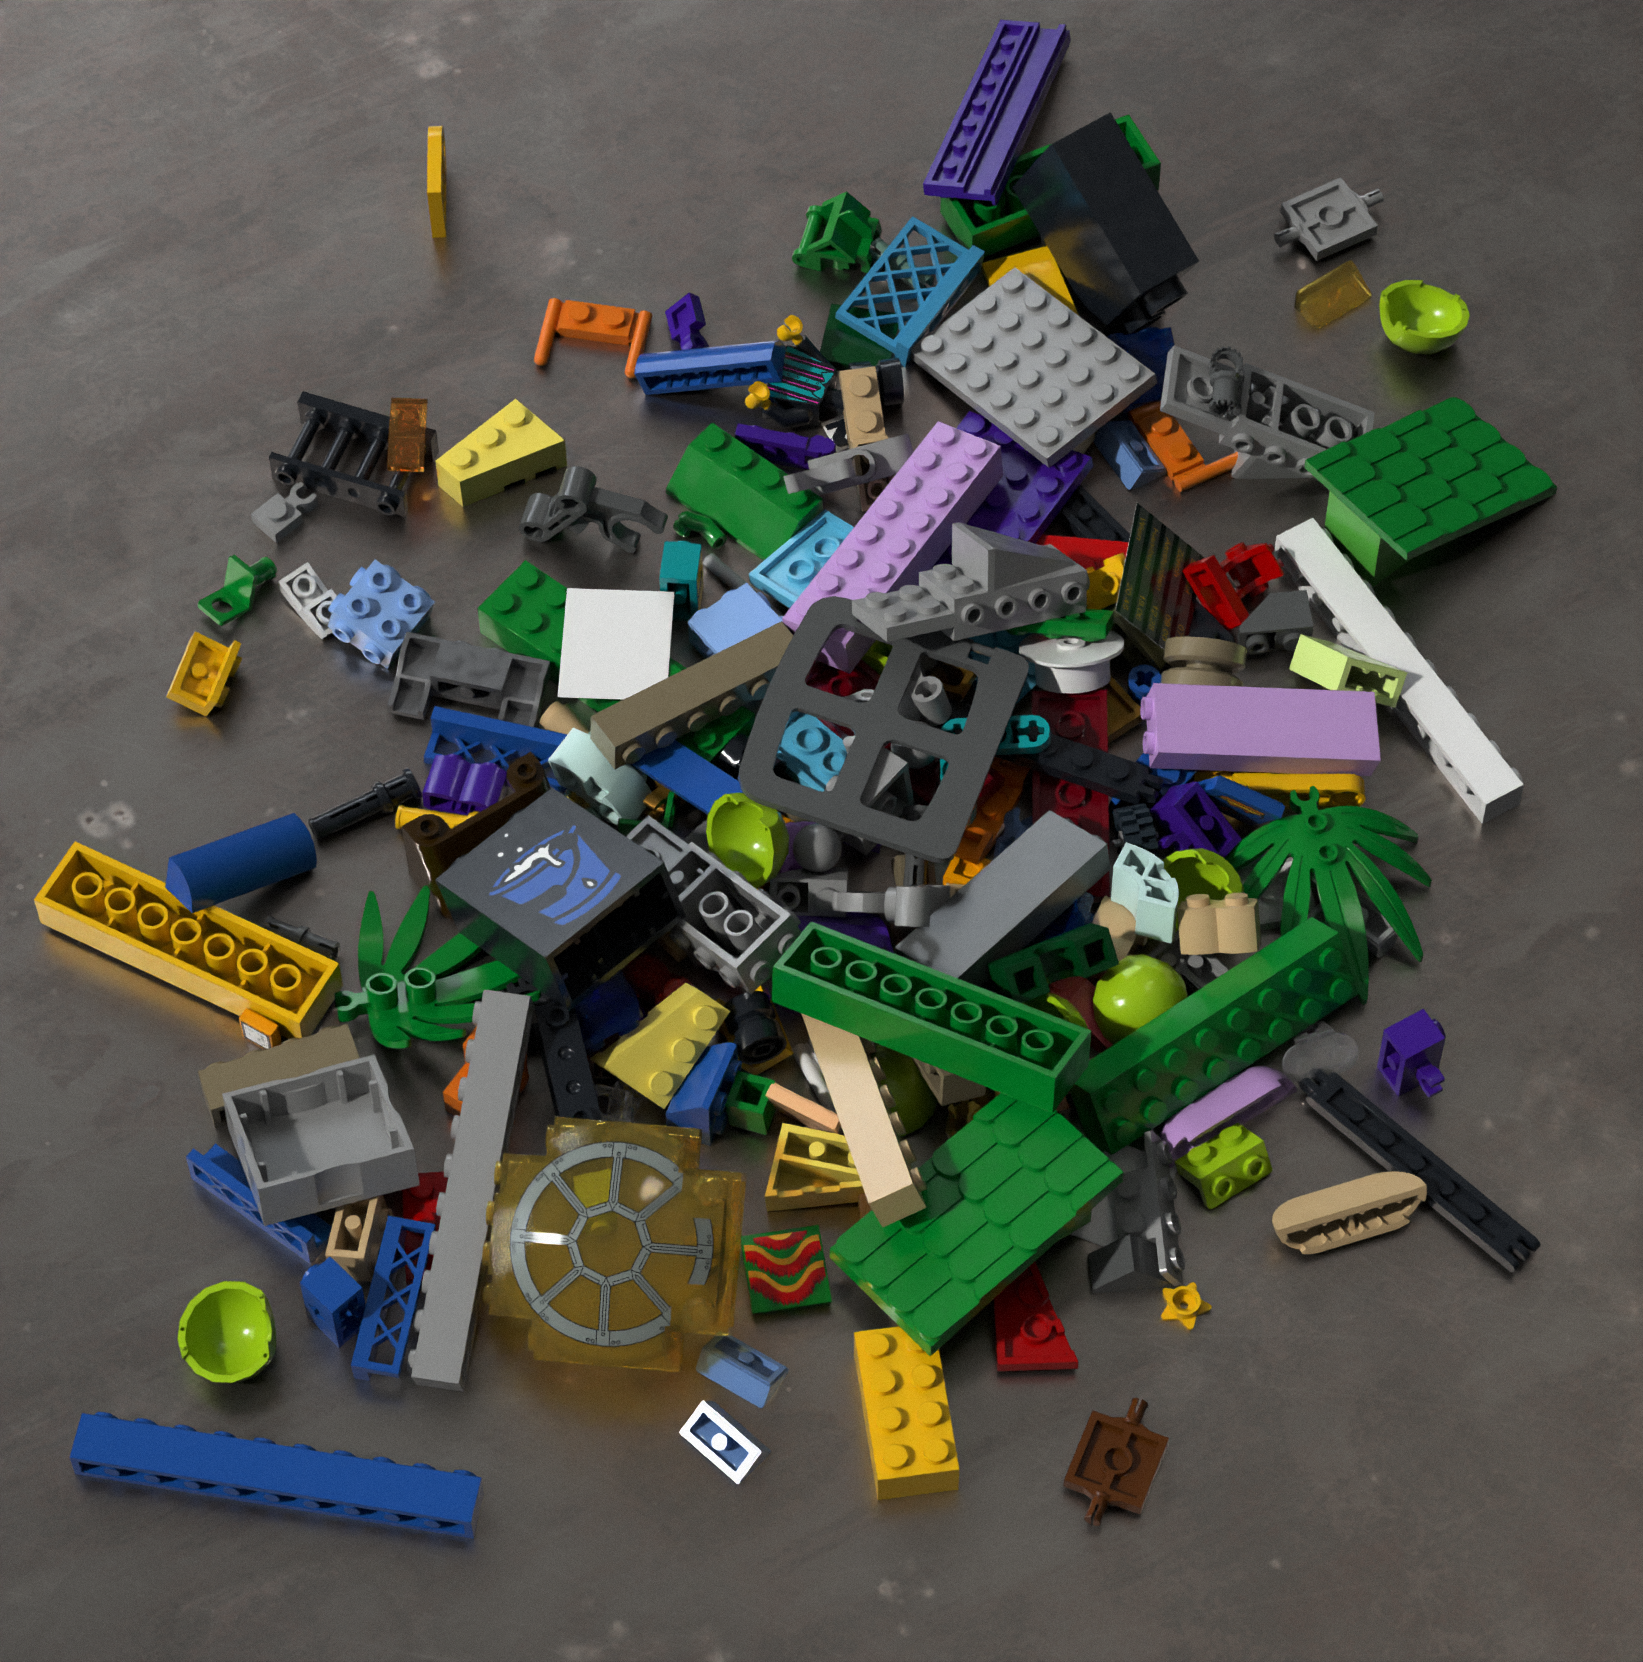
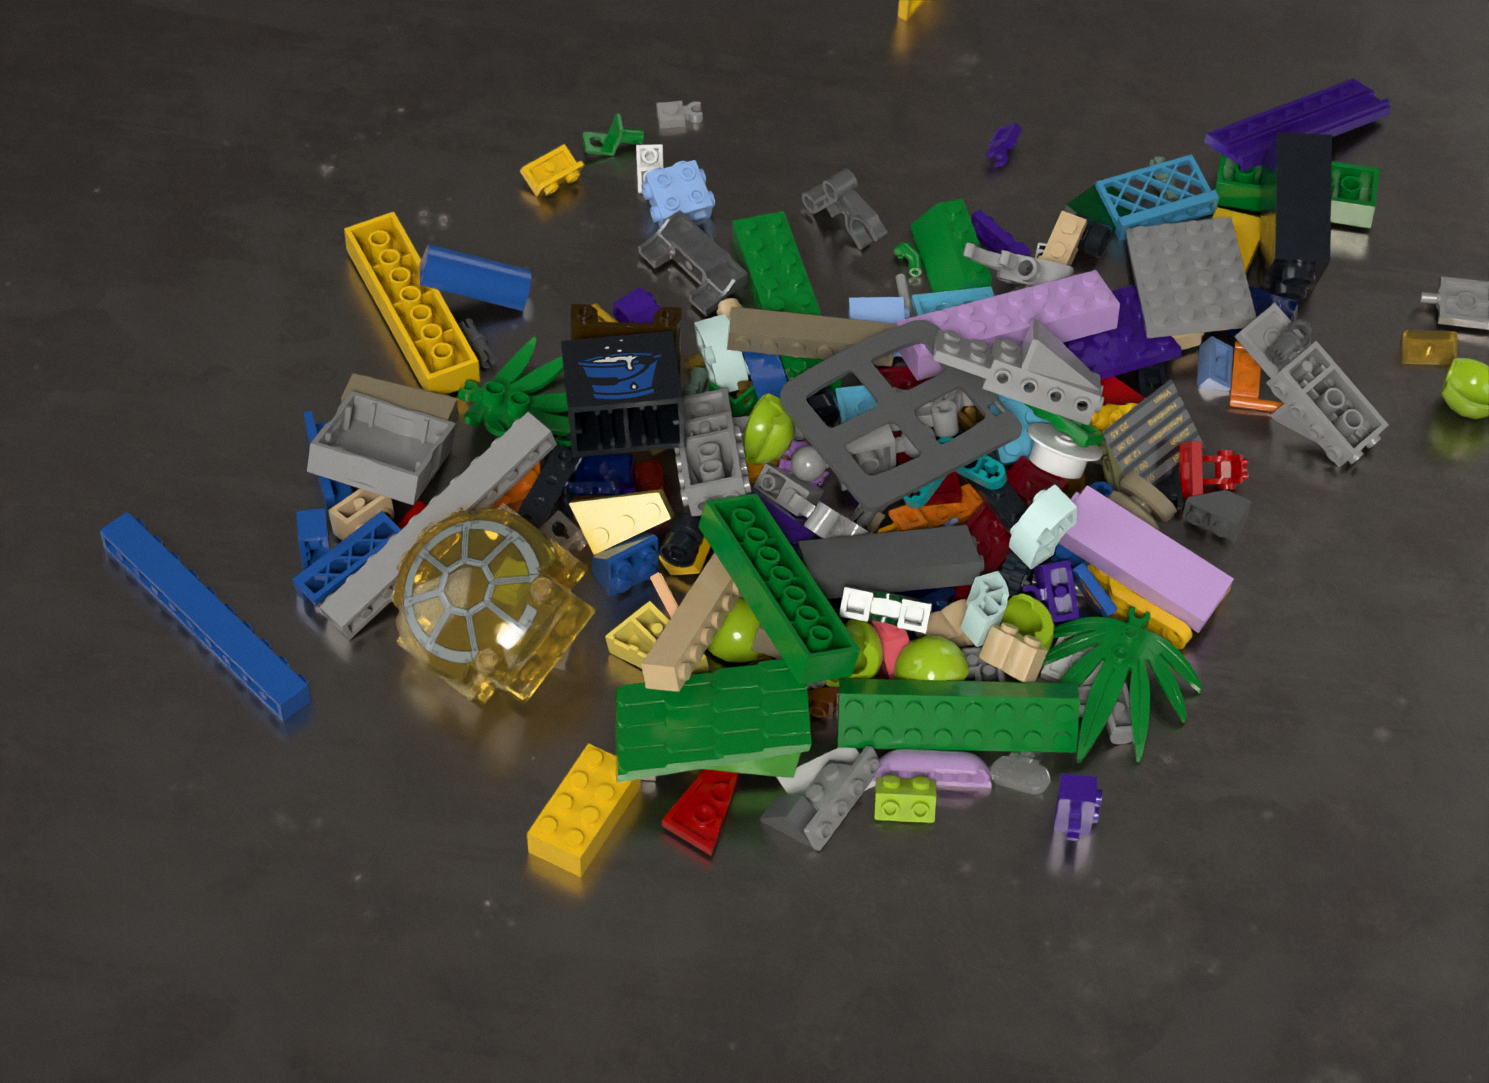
camera: 35 degrees right, 5 degrees down
lime cylinder [177,1281,276,1383] -> none
light orange tile [239,1008,282,1050] -> none
black fence [269,391,439,518] -> none
black pin [307,767,422,841] -> none
clear orange slope [387,398,428,472] -> none
blue fence [424,706,570,794] -> none
light yellow wedge [435,399,567,507] -> none
orange plate [534,298,653,379] -> none
white sticker [558,588,674,700] -> none
blue brick [634,340,786,395] -> none
teal brick [659,541,704,621] -> none
slope [679,1400,771,1484] -> none
medium blue slope [696,1330,789,1408] -> none
green brick [725,1071,776,1135] -> none
slope [740,1225,832,1315] -> none
torso [745,315,844,429] -> none
green piece [792,191,882,273] -> none
reddish brown plate [1063,1398,1169,1526] -> none
yellow plate [1161,1282,1212,1331] -> none
tan brick [1272,1171,1427,1254] -> none
white brick [1274,518,1524,824] -> none
yellowish green slope [1289,634,1408,708] -> none
black hinge [1299,1067,1541,1272] -> none
green piece [1304,397,1557,587] -> none
none -> light aqua brick [1009,485,1077,569]

